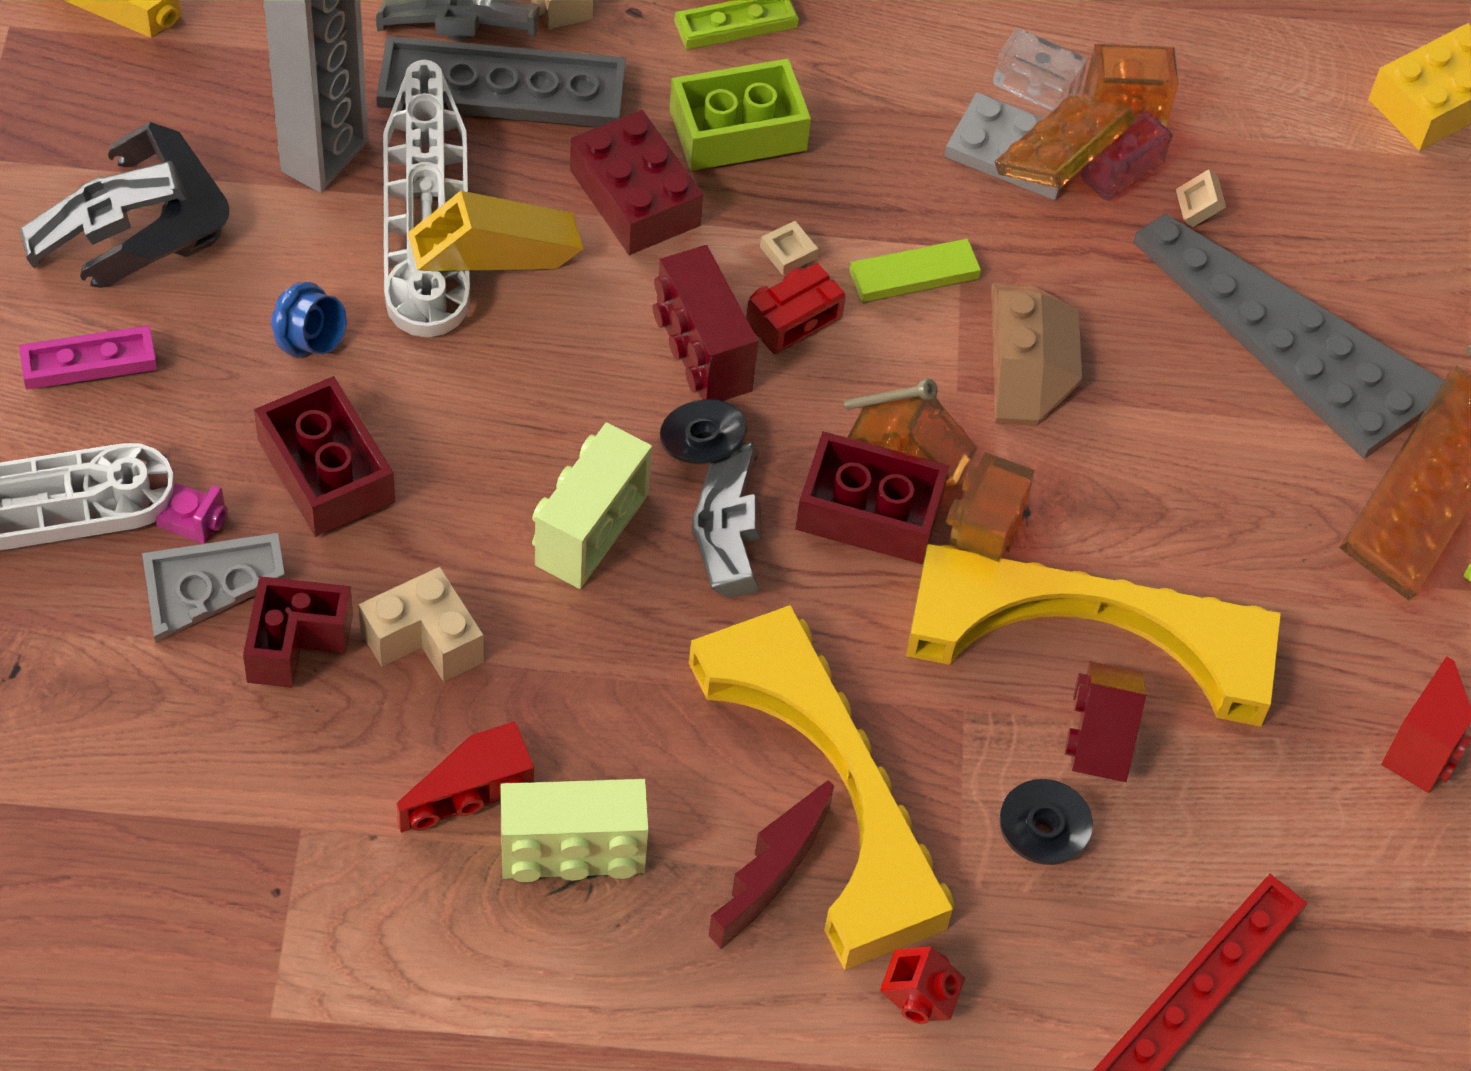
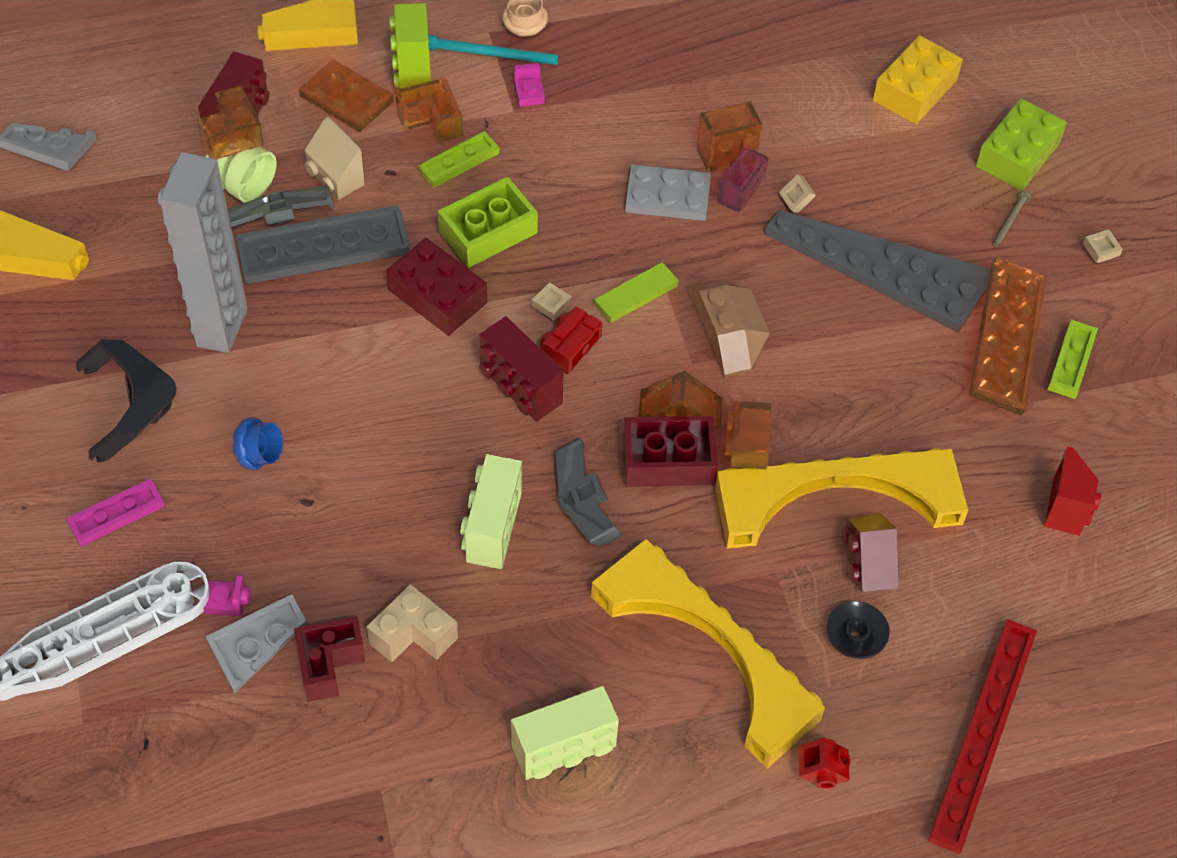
camera: 15 degrees left, 0 degrees up
plate [20,161,187,269] -> none
dark red brick [254,376,395,537] -> none
white beam [383,60,470,337] -> none
red slope [396,721,534,833] -> none
yellow slope [408,191,584,271] -> none
black dish [660,399,747,464] -> none
dark red slope [709,780,834,949] -> none
dark tan piece [844,378,938,410] -> none
clear brick [993,27,1088,116] -> none
clear orange plate [994,96,1135,188] -> none

